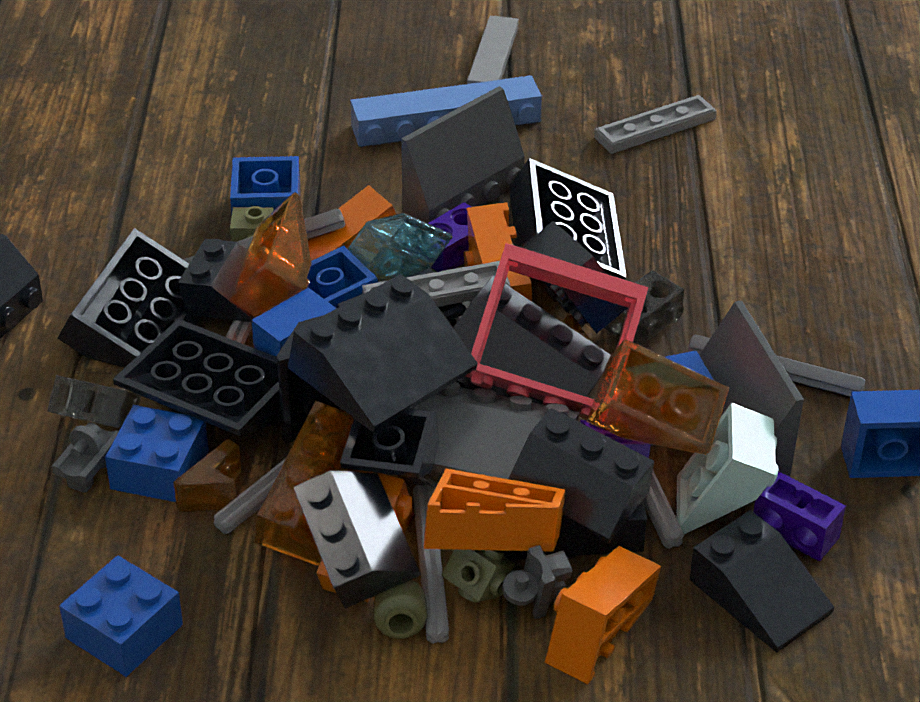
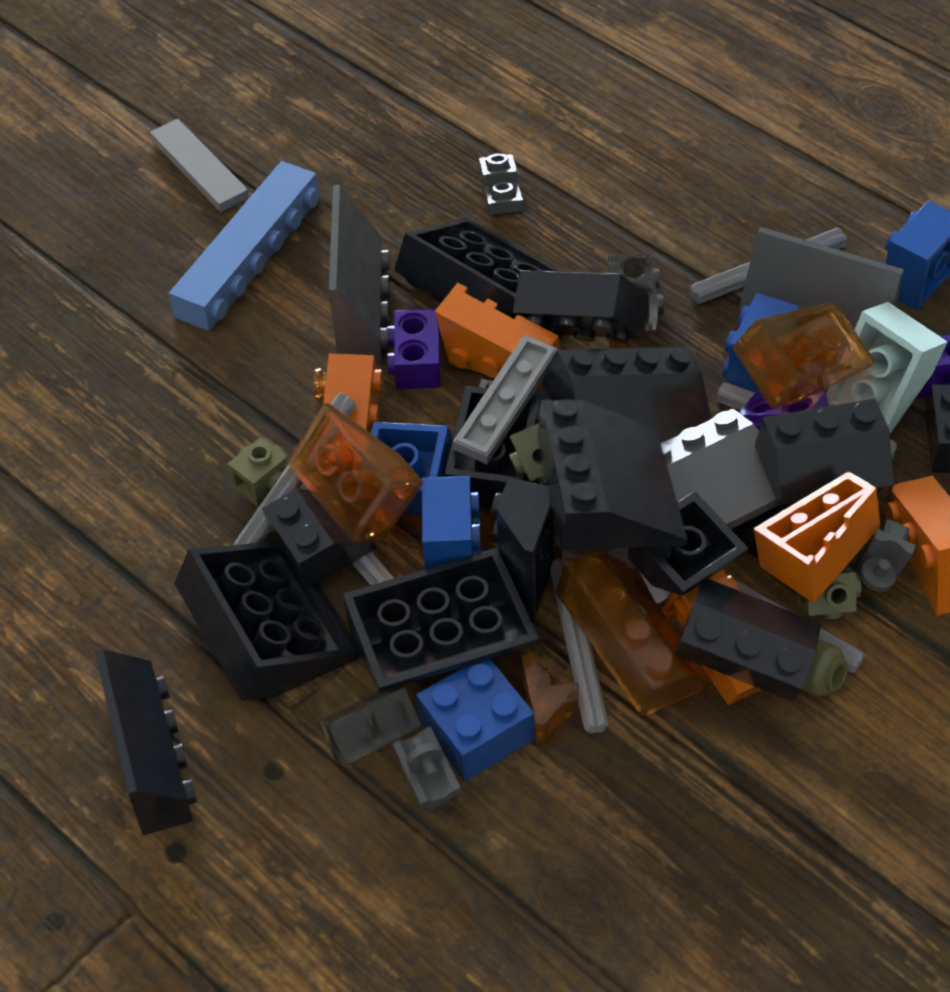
camera: 45 degrees left, 10 degrees up
blue brick [59,555,183,677] -> none
blue brick [230,156,301,227] -> none
clear light blue slope [348,213,453,281] -> none
coral window [465,243,649,420] -> none
light grey tile [594,95,717,154] -> none
none -> dark grey slope [479,154,523,215]

